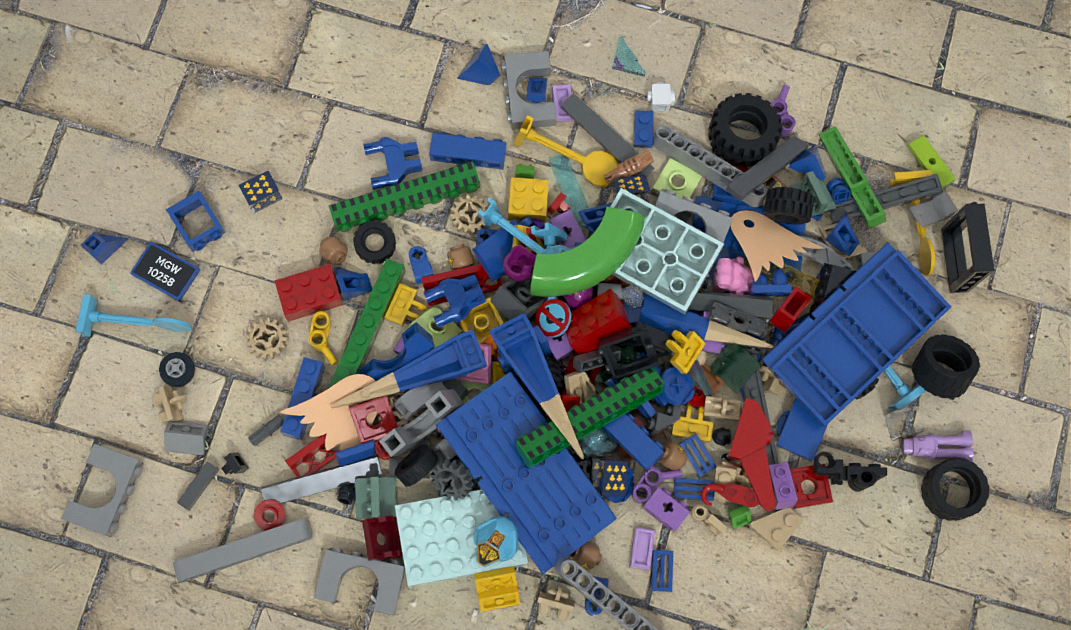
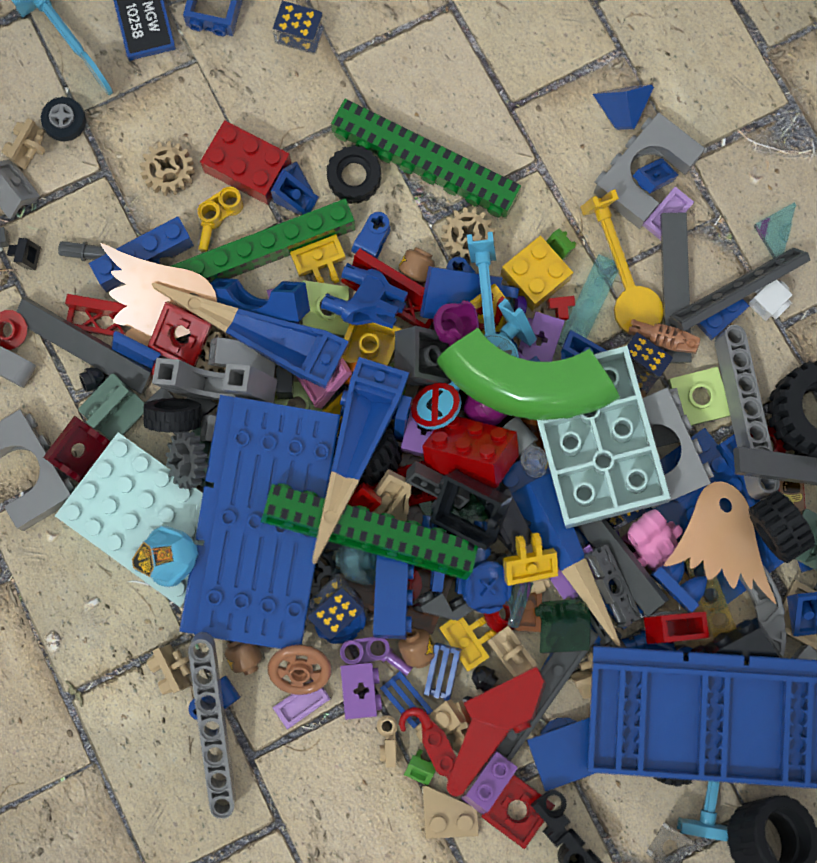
camera: 50 degrees right, 5 degrees up
medium nougat head [319,236,348,265] -> none
blue connector [363,137,422,190] -> none
blue brick [429,132,506,170] -> none
yellow slope [474,566,520,612] -> none
blue tile [651,550,673,592] -> none
none -> nougat plate [268,645,331,695]
none -> dark grey tile [669,247,811,331]

